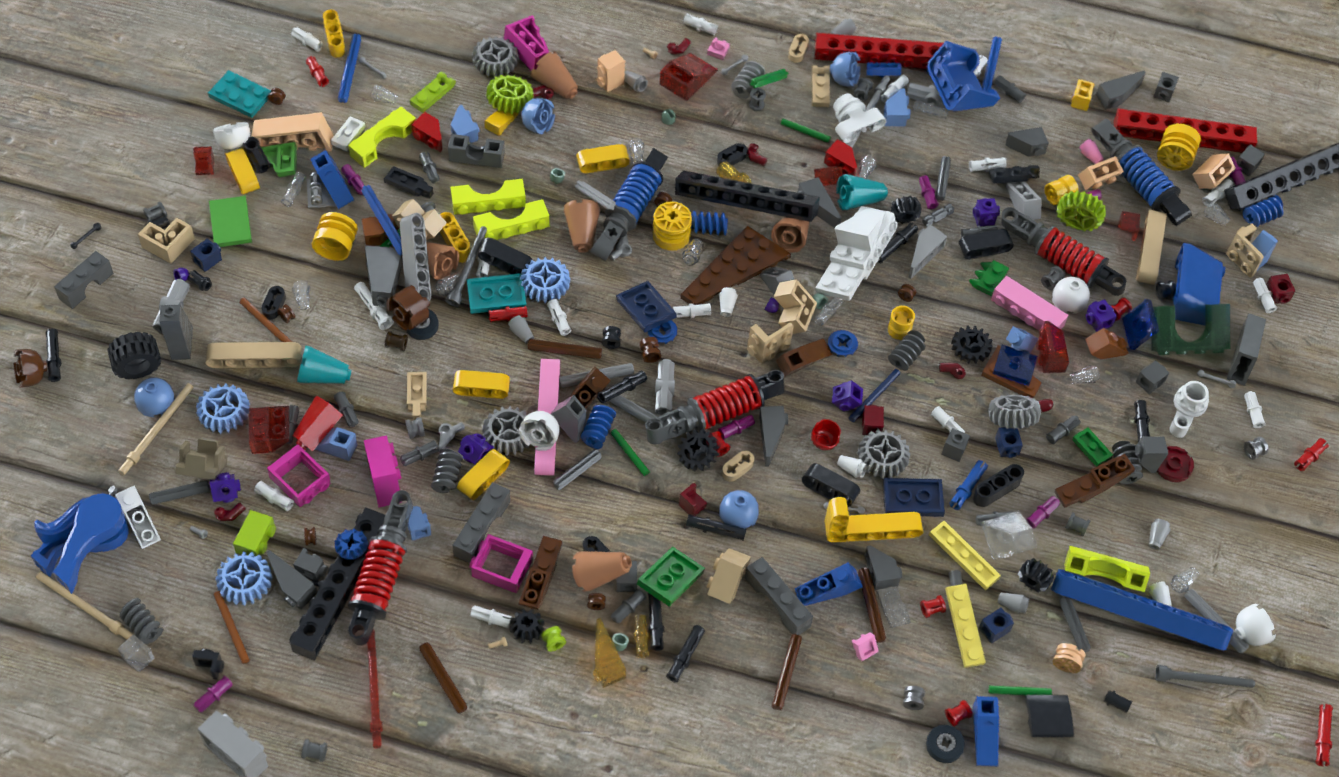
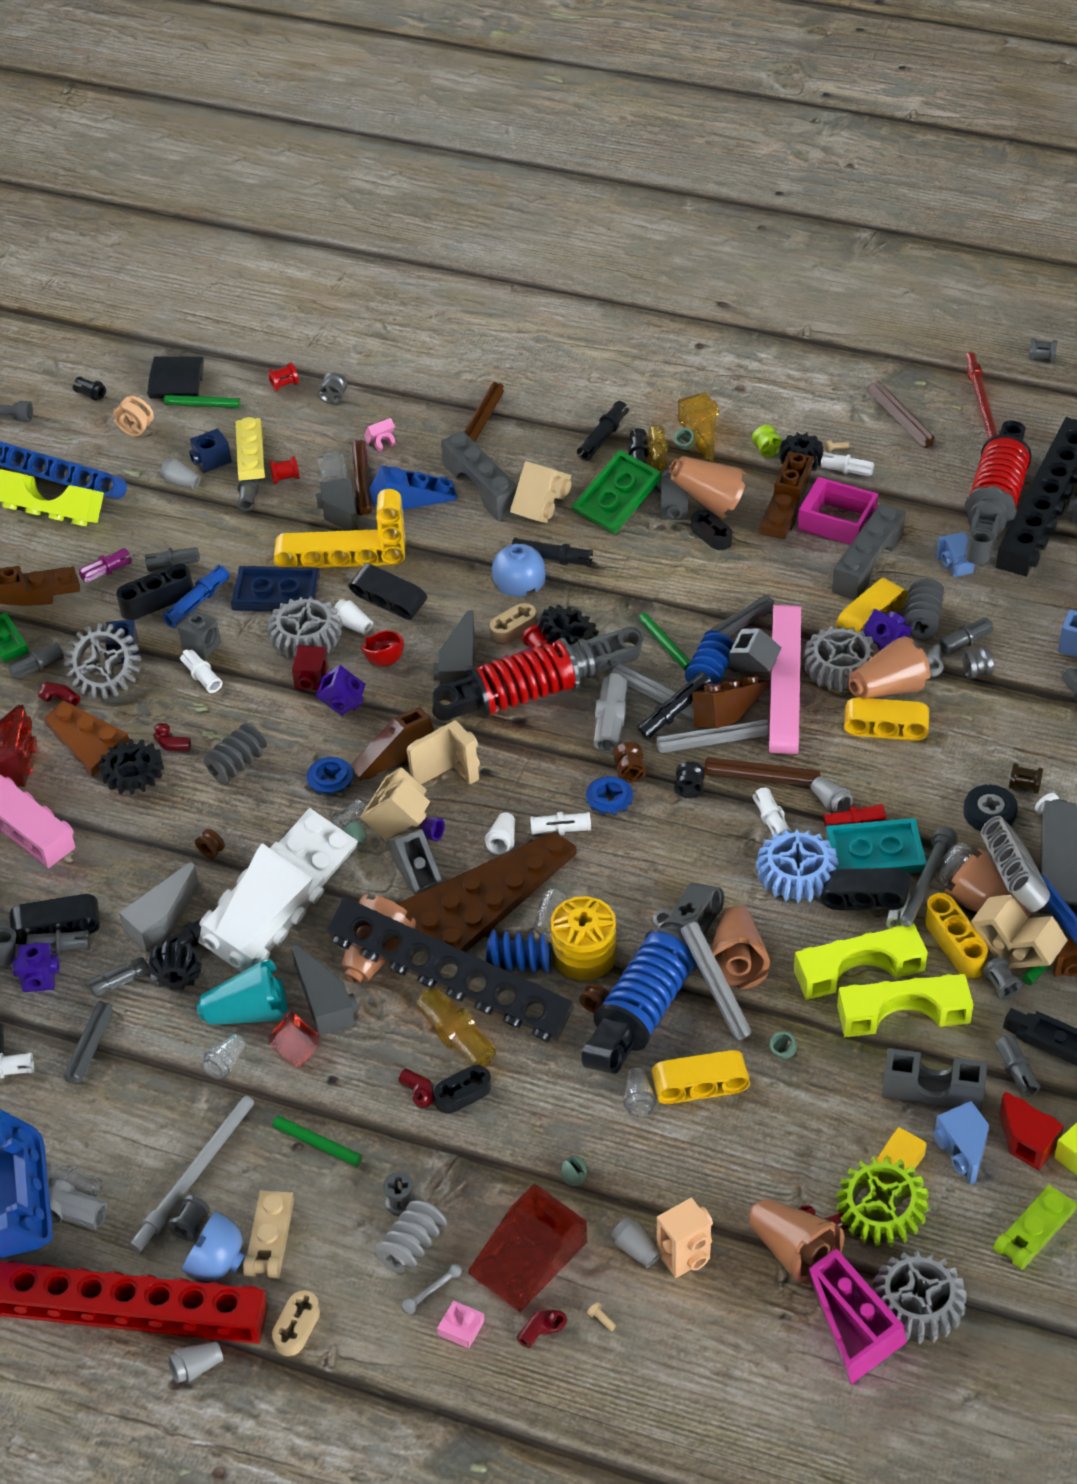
camera: 170 degrees left, 10 degrees down
blue gear [335,528,368,559] -> none
dark pink wedge [363,435,402,508] -> none
reddish brown brick [387,285,430,331] -> none
tan hinge [407,372,427,420] -> none
white cylinder [519,411,560,451] -> none
medium blue cylinder [522,98,555,134] -> none
dark blue tile [616,281,677,333] -> none
dark red panel [679,483,707,516] -> none
white pin [683,14,718,36] -> none
green axle [750,69,789,88] -> none
red slope [824,139,857,176] -> none
white beam [833,93,887,143] -> none
dark blue bar [848,369,901,423] -> none
blue plate [866,63,901,77] -> none
white pin [881,75,909,103] -> none
medium blue slope [884,88,910,126] -> none
yellow wheel [888,305,915,340] -> none
magenta axle [919,175,938,210] -> none
black bush [926,725,965,763] -> none
light yellow plate [929,521,1001,590] -> none
green plate [969,260,1009,297] -> none
blue slope [972,696,999,766] -> none
clear slope [981,511,1038,561] -> none
clear blue plate [992,344,1038,386] -> none
medium blue brick [1006,326,1038,355] -> none
black gear [1018,558,1054,593] -> none
dark grey axle [1059,597,1091,652] -> none
dark grey bush [1065,512,1091,536] -> none
none -> nougat cone [848,636,931,699]

